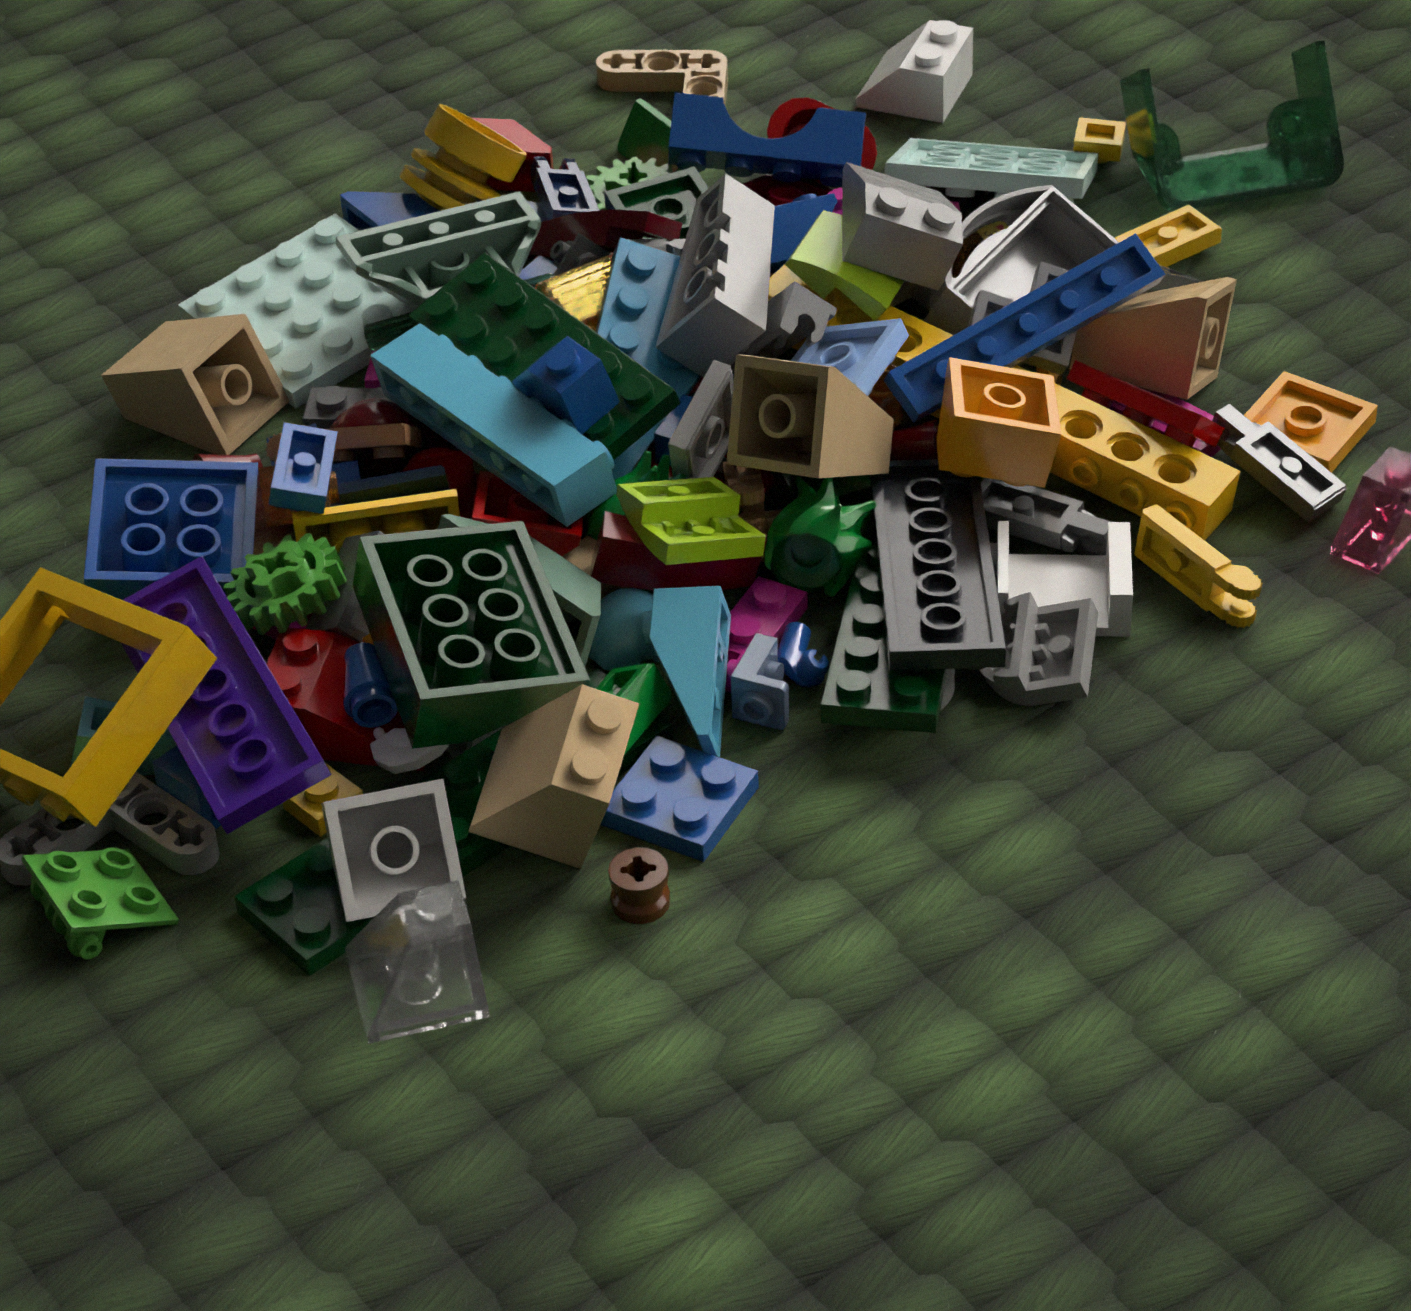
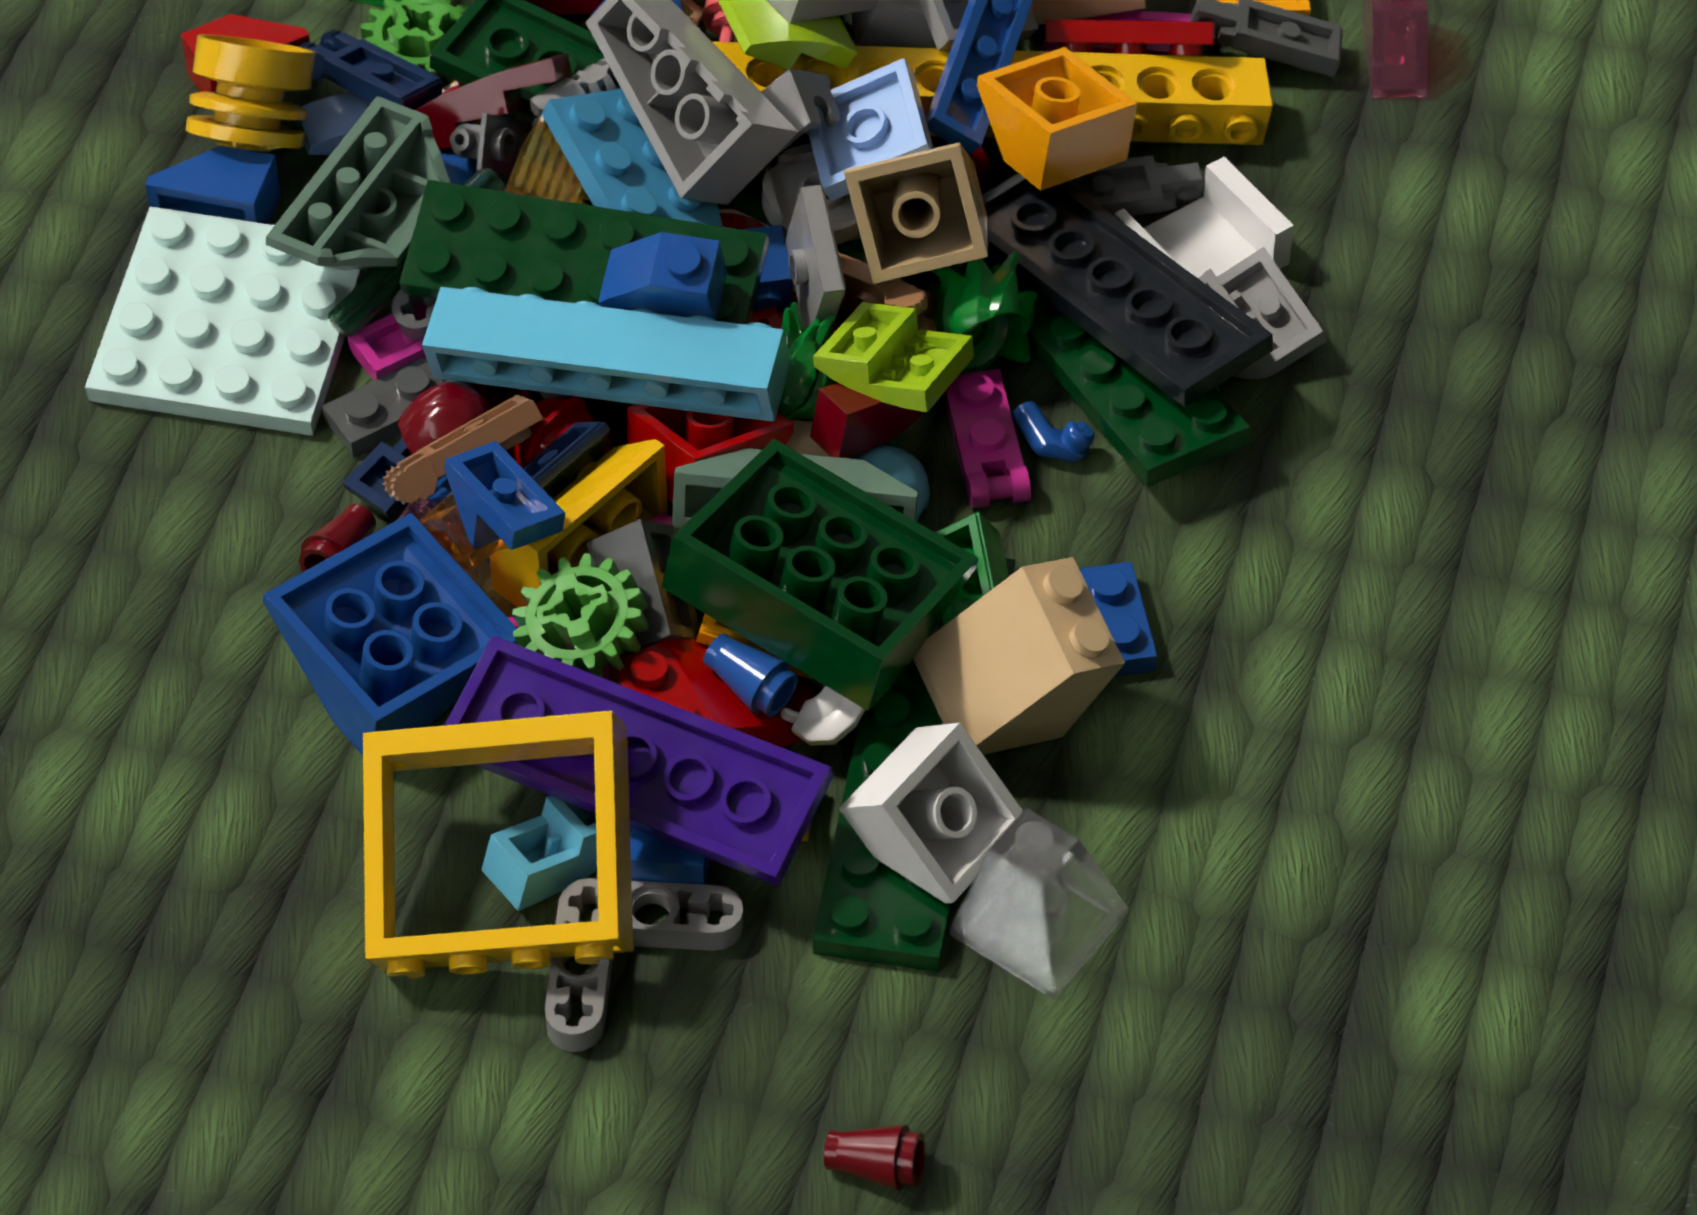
camera: 40 degrees left, 10 degrees up
bright green hinge [21,848,179,959] -> none
tan slope [101,314,289,455] -> none
reddish brown wheel [608,847,671,924] -> none
medium azure slope [643,586,731,757] -> none
sand blue bracket [731,633,789,730] -> none
yellow hinge [1135,504,1263,628] -> none
none -> dark red cone [824,1124,926,1191]

